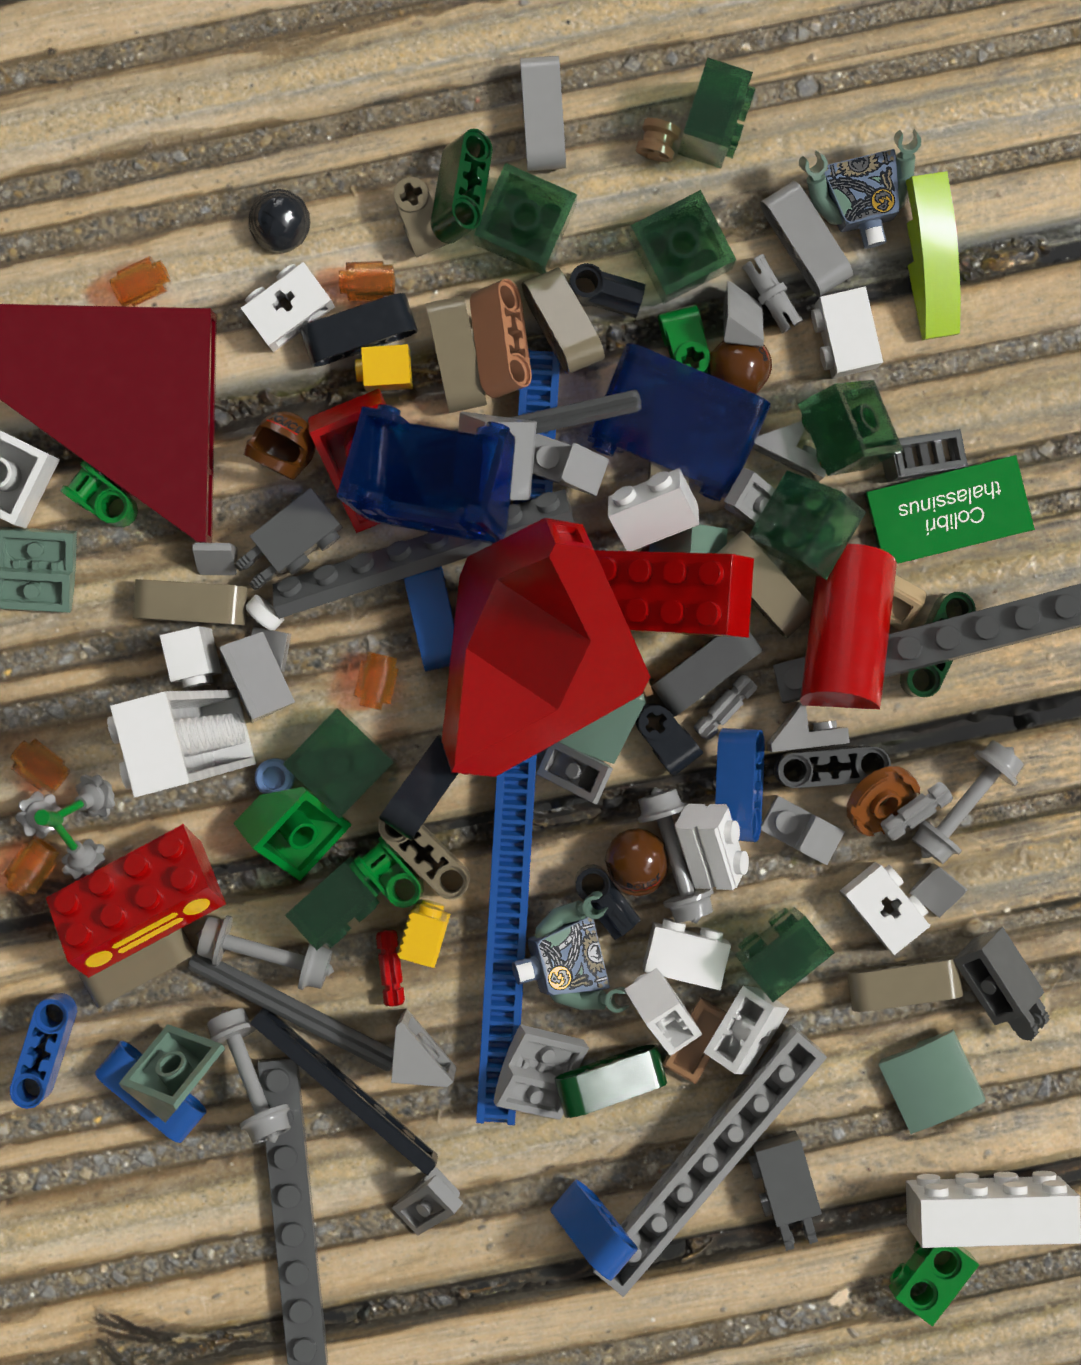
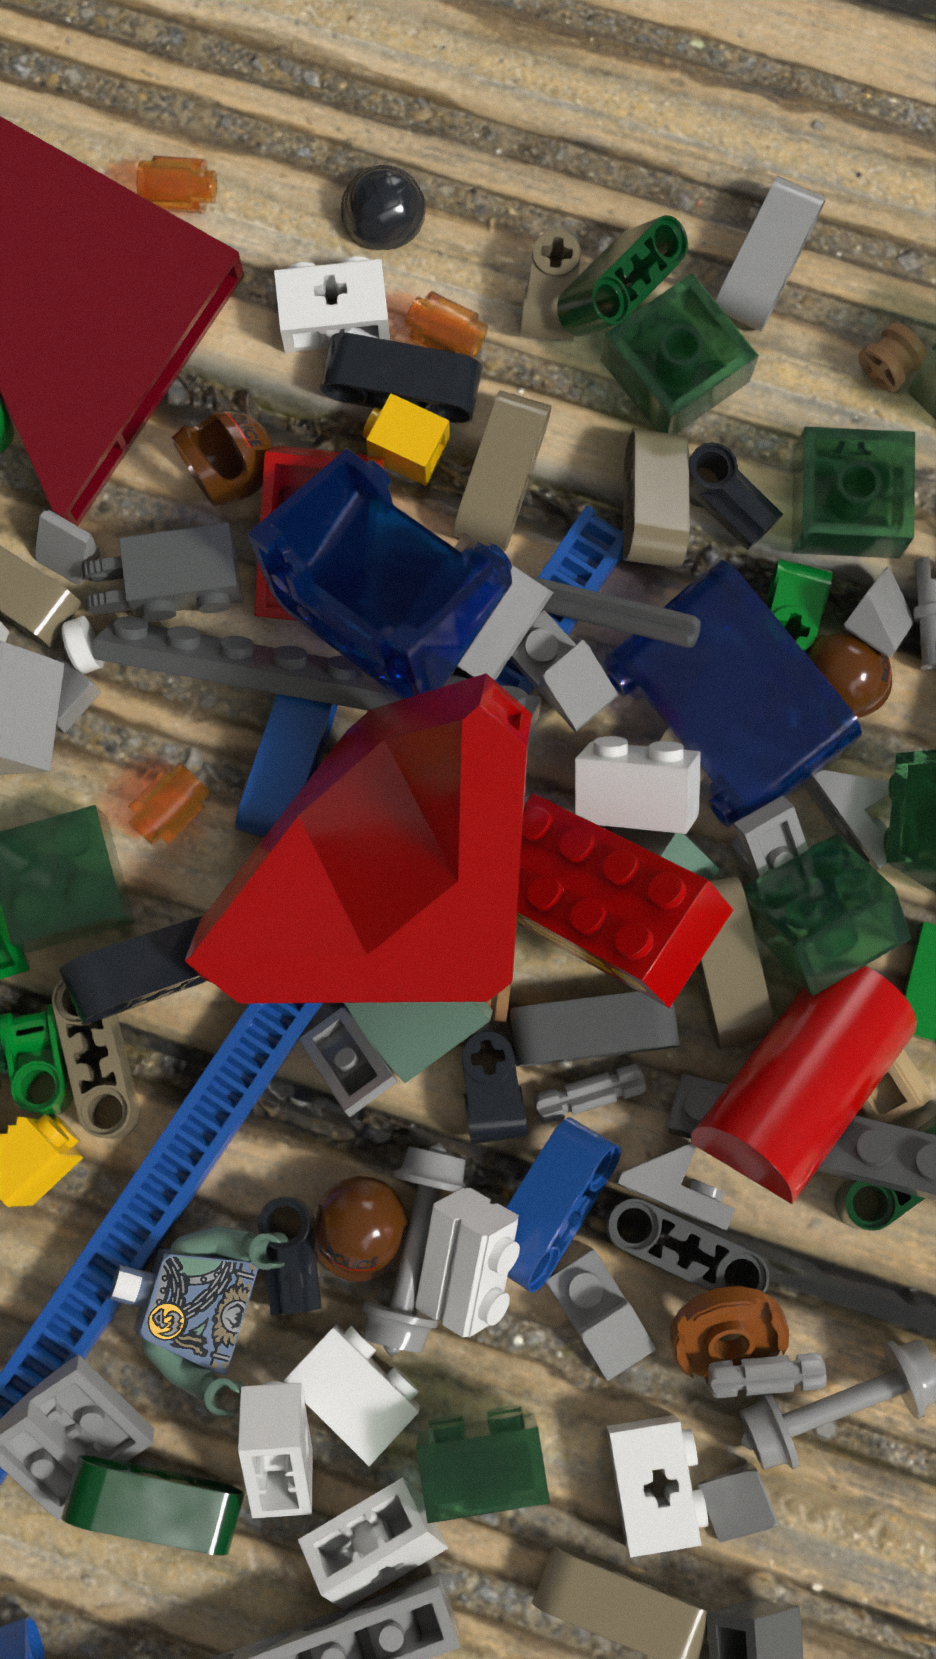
camera: 30 degrees right, 10 degrees down
nougat beam [470,279,532,398] -> none
medium nougat tile [662,996,727,1084] -> none

